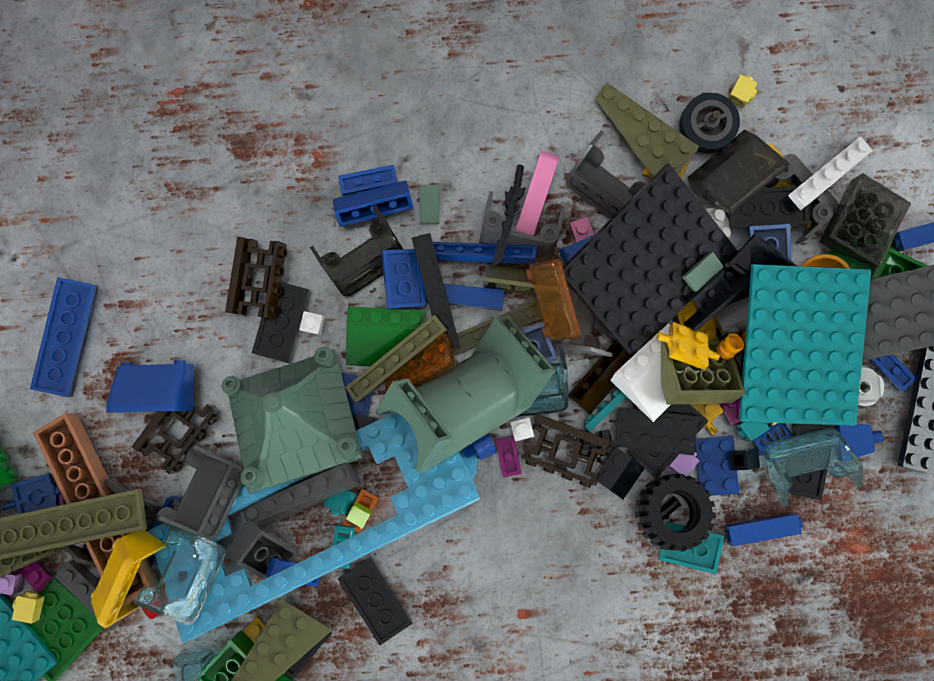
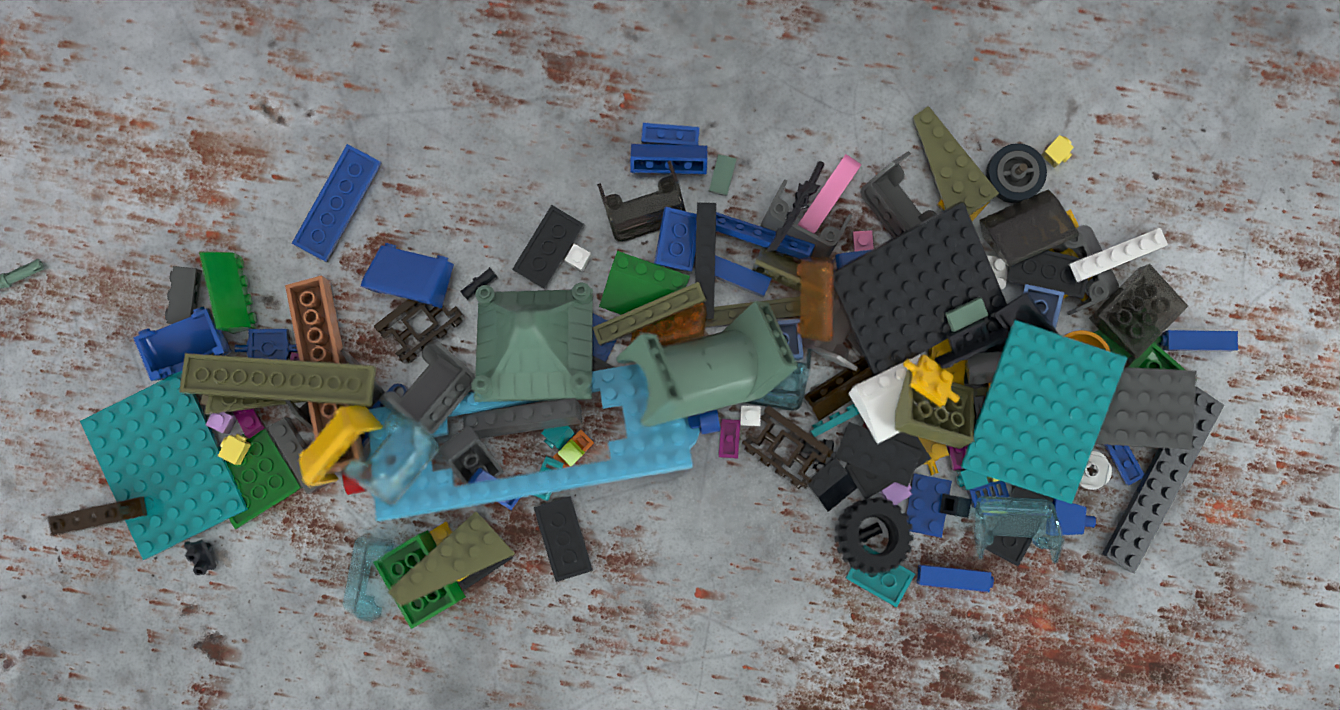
camera: 15 degrees right, 0 degrees up
dark brown fence [225,237,288,320] -> none
light orange wheel [716,333,744,360] -> none
none -> black pin [460,267,498,300]

